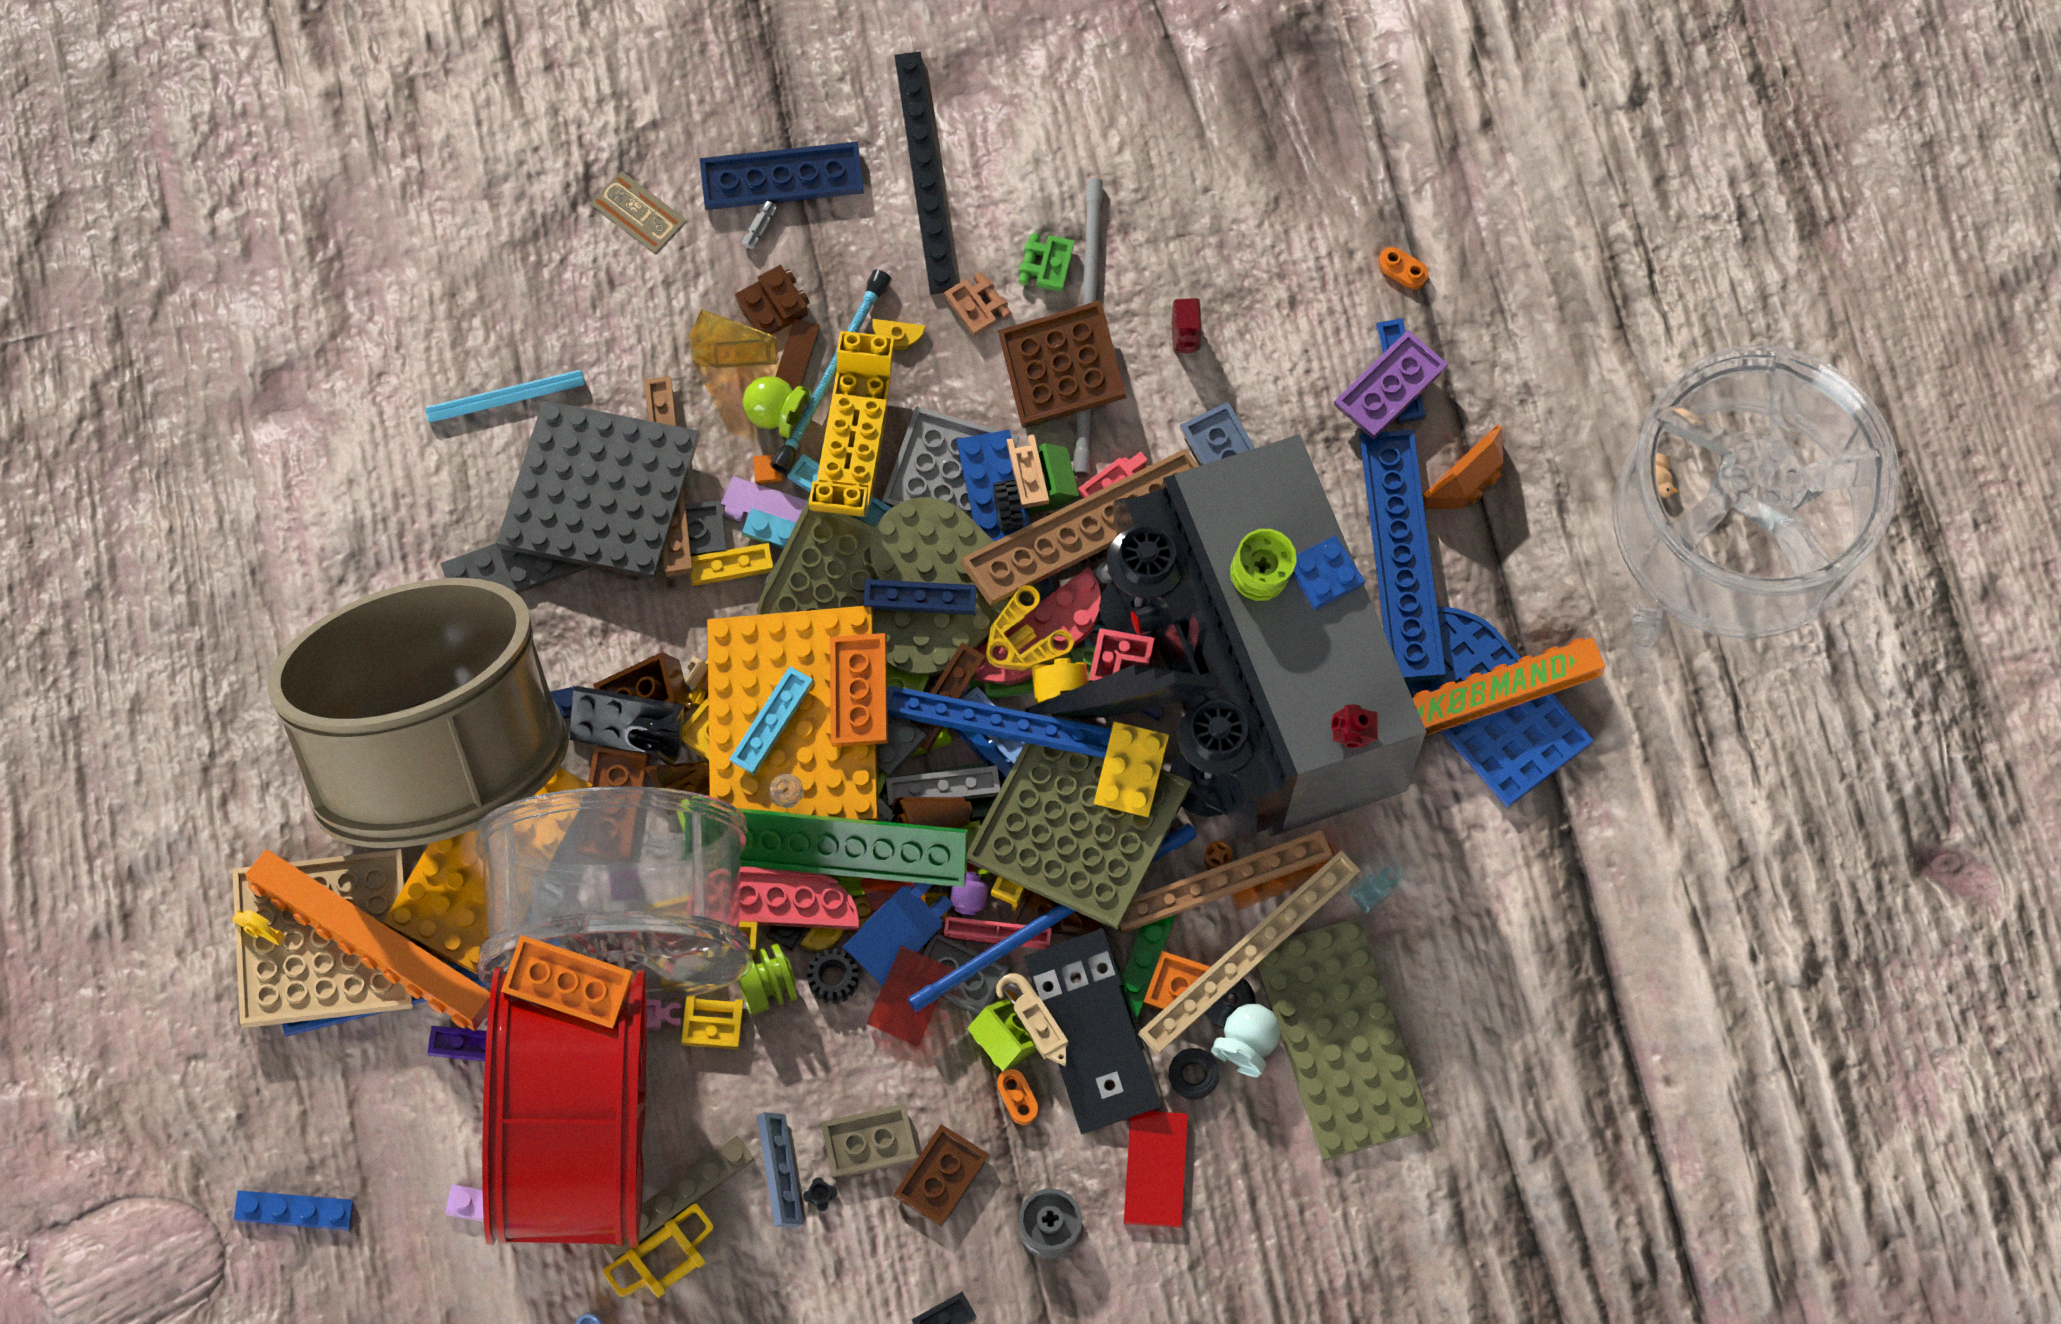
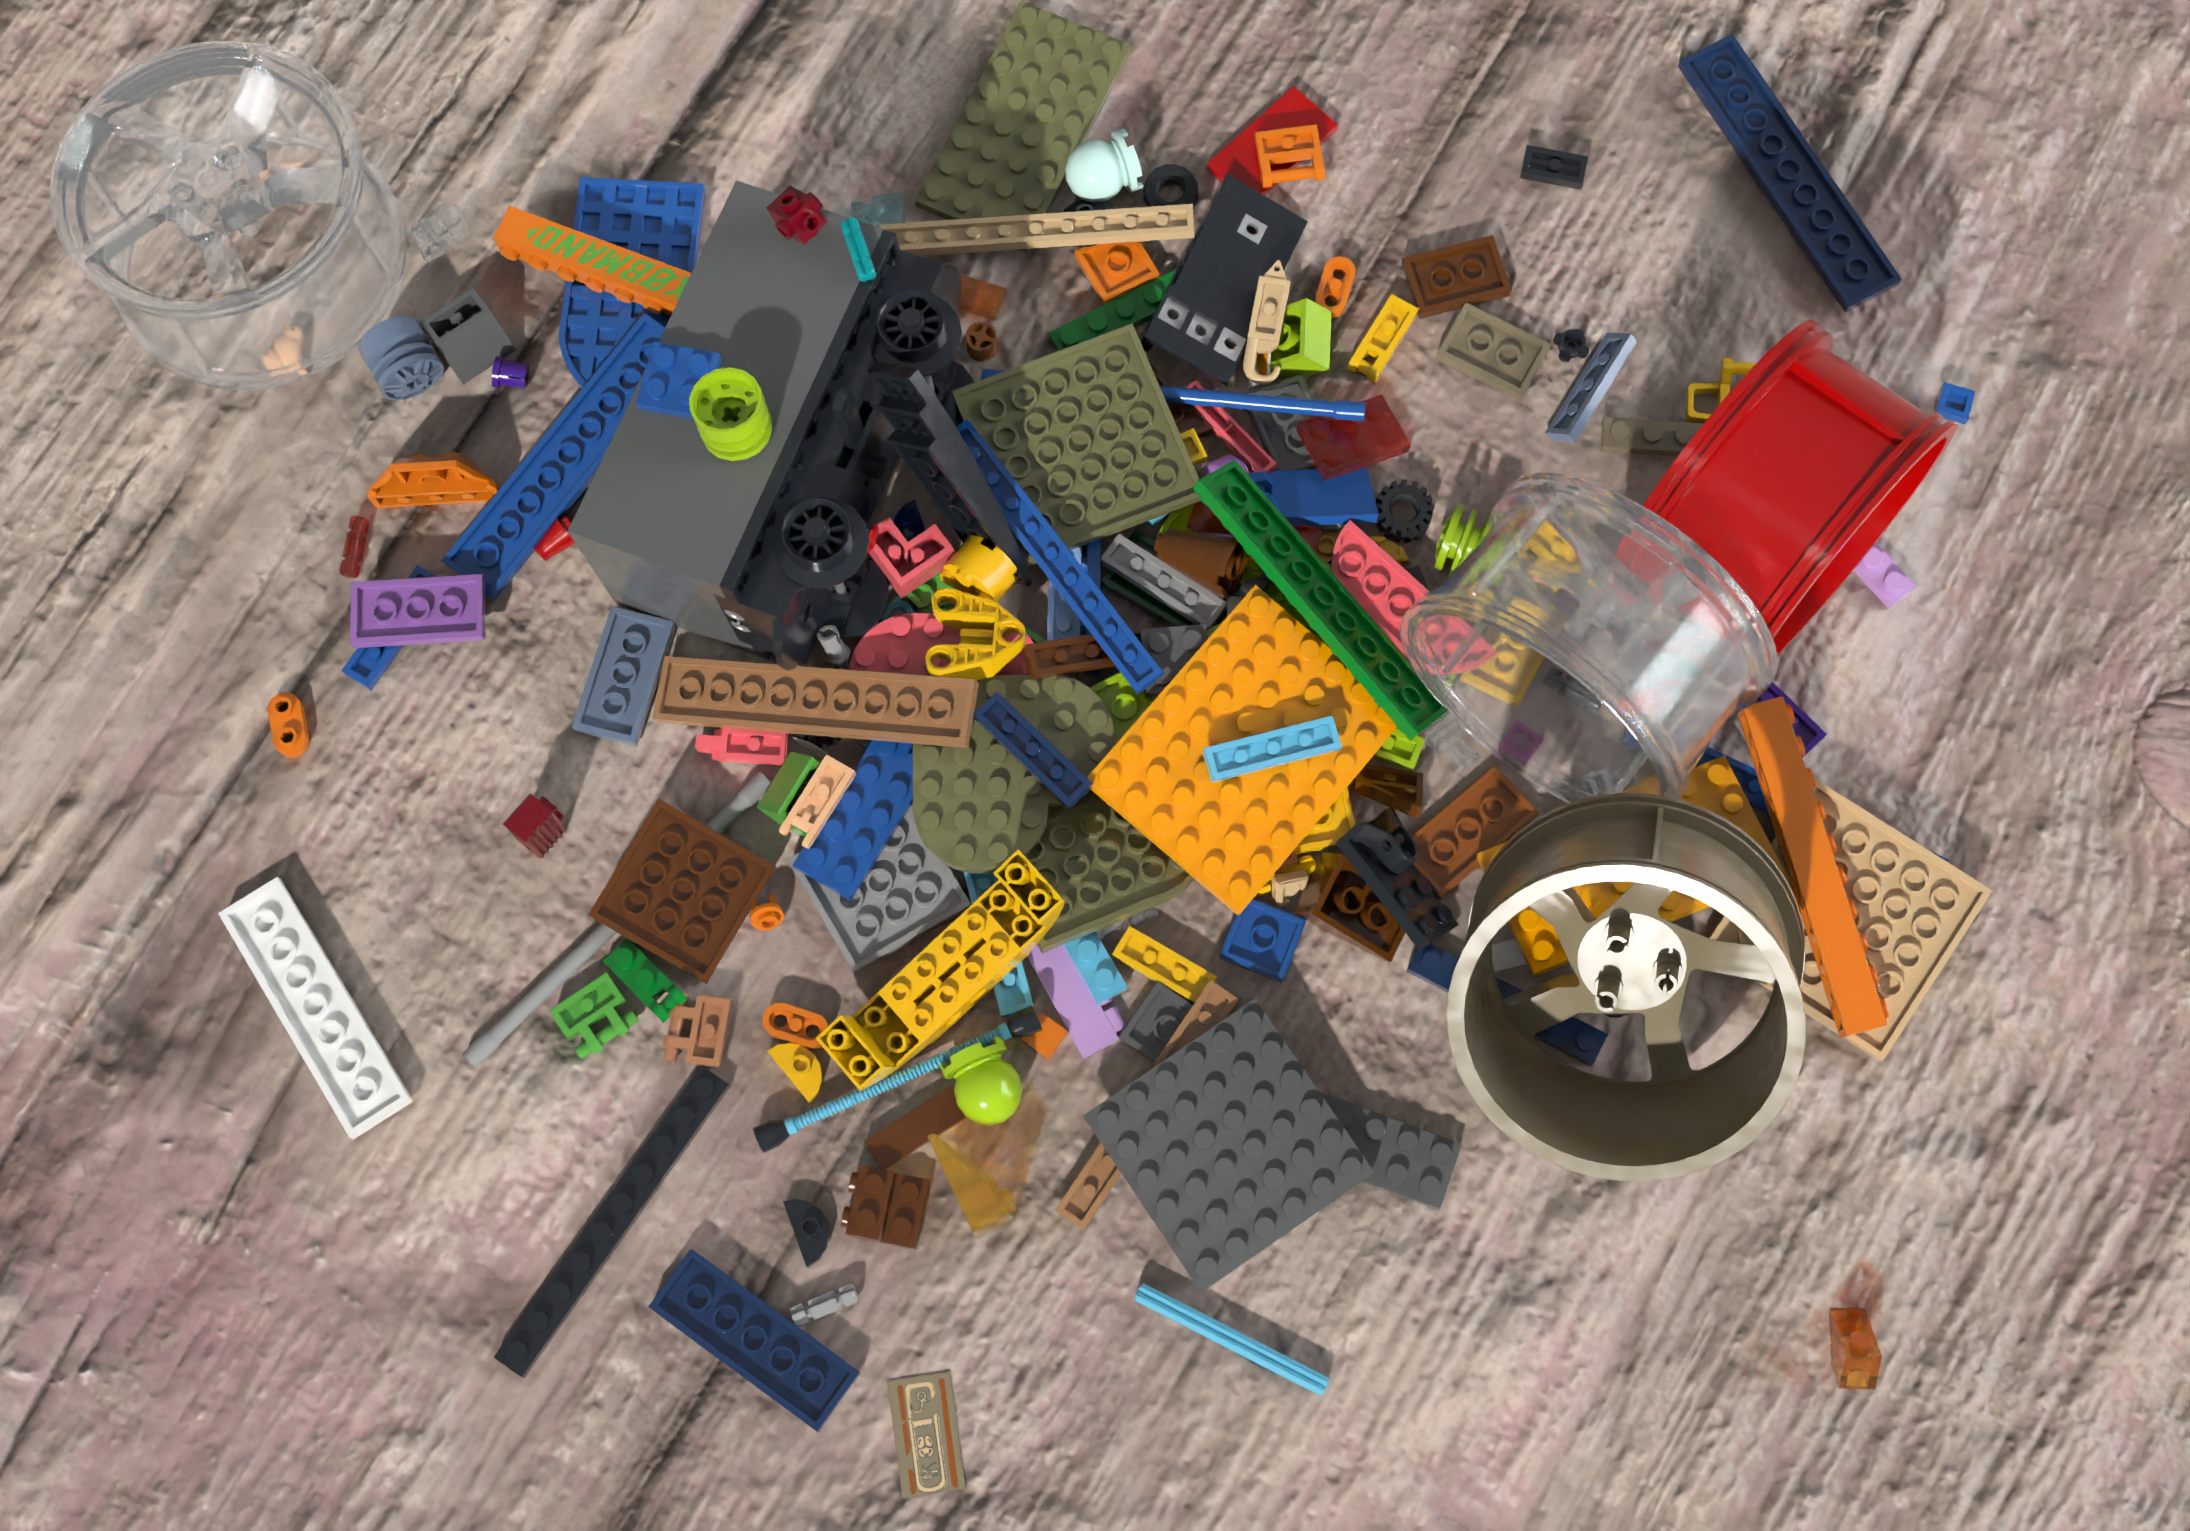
camera: 135 degrees left, 5 degrees up
yellow plate [232,909,285,946] -> none
blue plate [234,1190,354,1231] -> none
orange plate [501,934,634,1029] -> none
clear plate [769,774,804,808] -> none
orange plate [830,633,888,747] -> none
black tyre [993,479,1023,532] -> none
dark grey wheel [1018,1188,1082,1260] -> none
yellow plate [1094,721,1169,818] -> none
medium nougat plate [1119,830,1332,934] -> none
none -> white plate [218,877,413,1139]
none -> clear red axle [339,516,369,579]
none -> sand blue wheel [358,316,444,401]
none -> dark grey slope [420,287,516,385]
none -> dark purple bush [492,355,530,389]
none -> red cone [534,515,576,561]
none -> green plate [603,938,688,1023]
none -> orange plate [750,894,784,930]
none -> orange plate [762,1003,829,1049]
none -> black plate [783,1199,831,1268]
none -> teal axle [840,217,876,282]
none -> blue plate [1219,898,1307,983]
none -> orange plate [1254,124,1325,188]
none -> yellow plate [1347,294,1419,384]
none -> clear orange slope [1829,1307,1882,1389]

